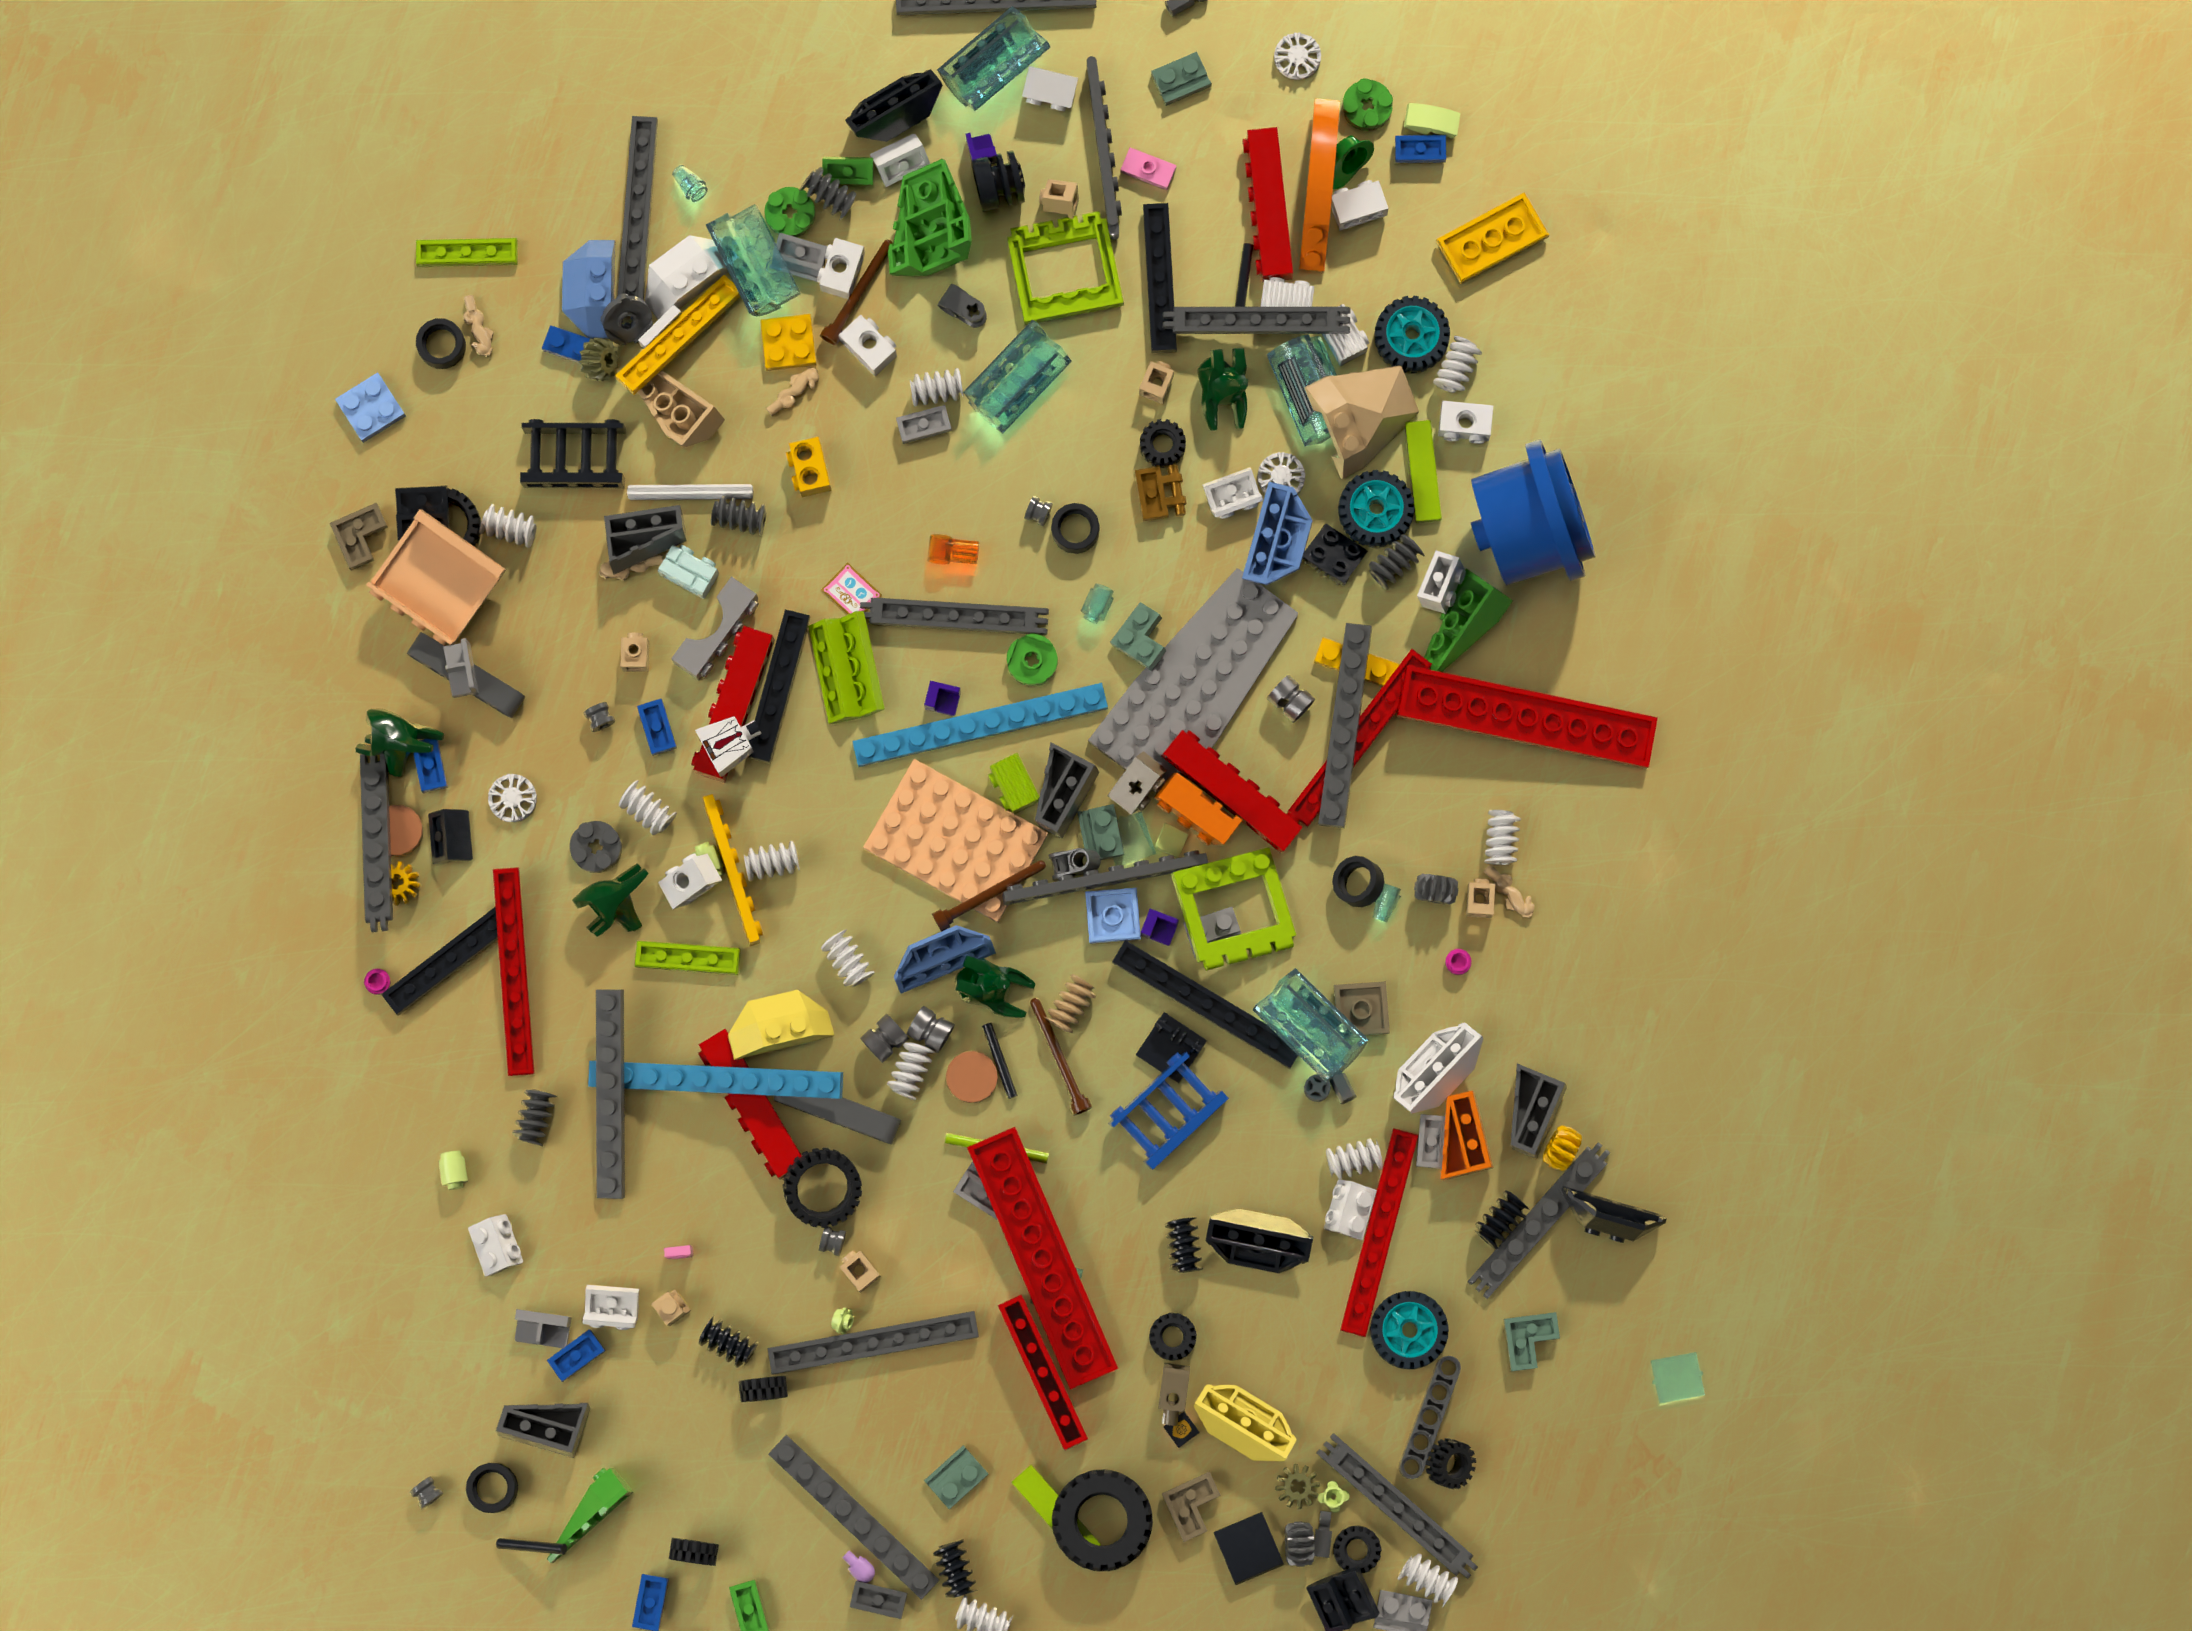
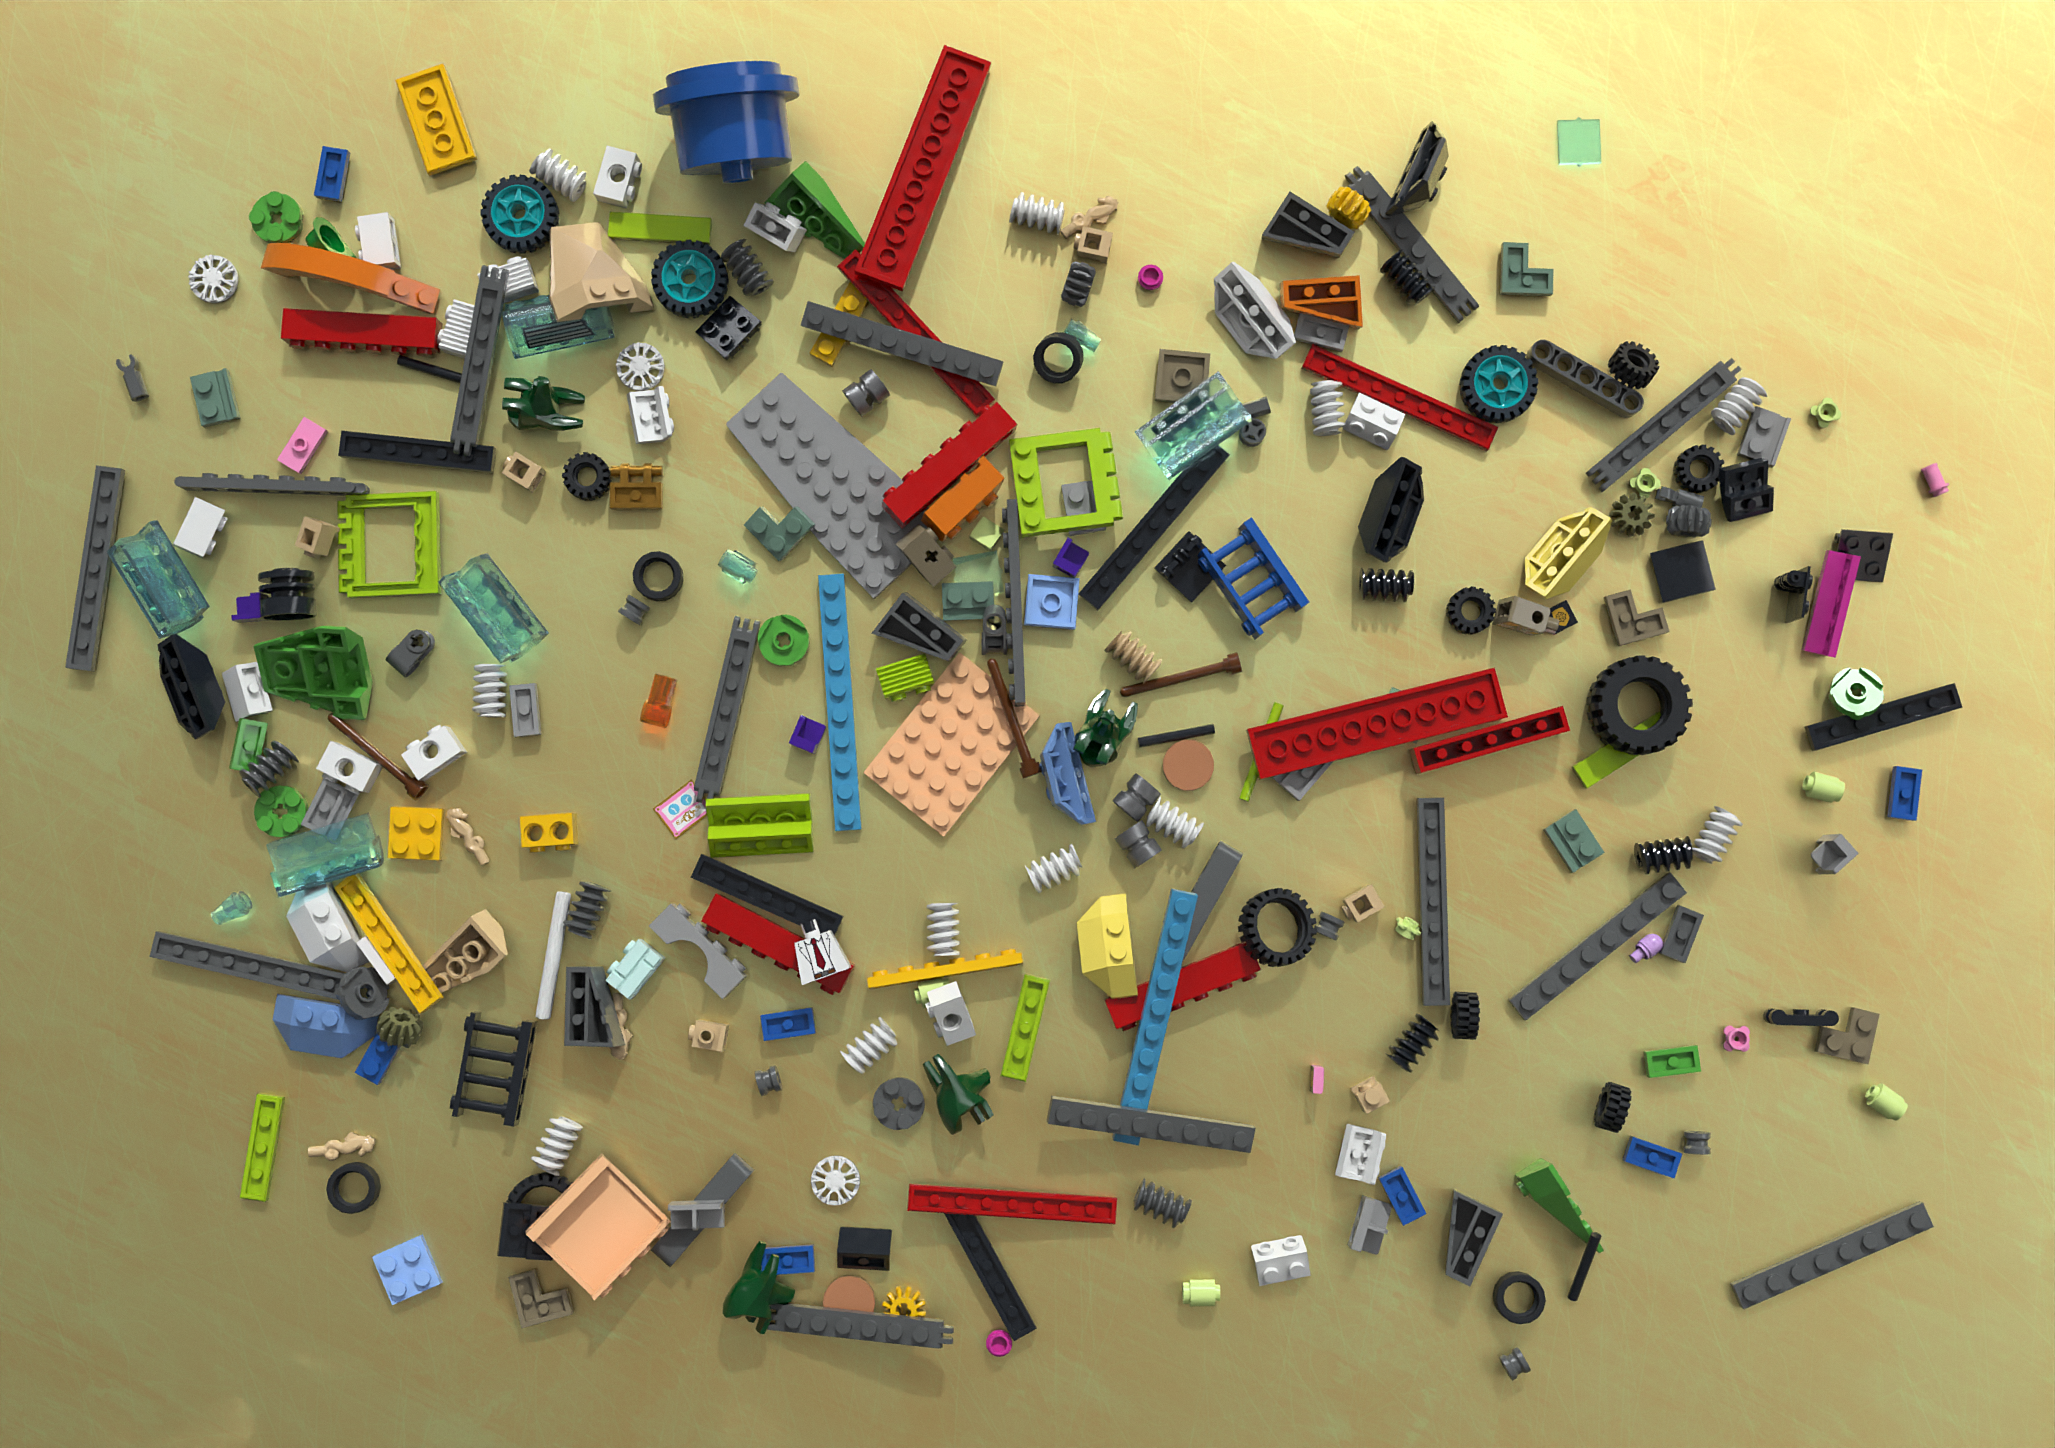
camera: 85 degrees left, 5 degrees up
medium blue wedge [1242,482,1313,585] -> none
yellowish green slope [1404,103,1460,139] -> none

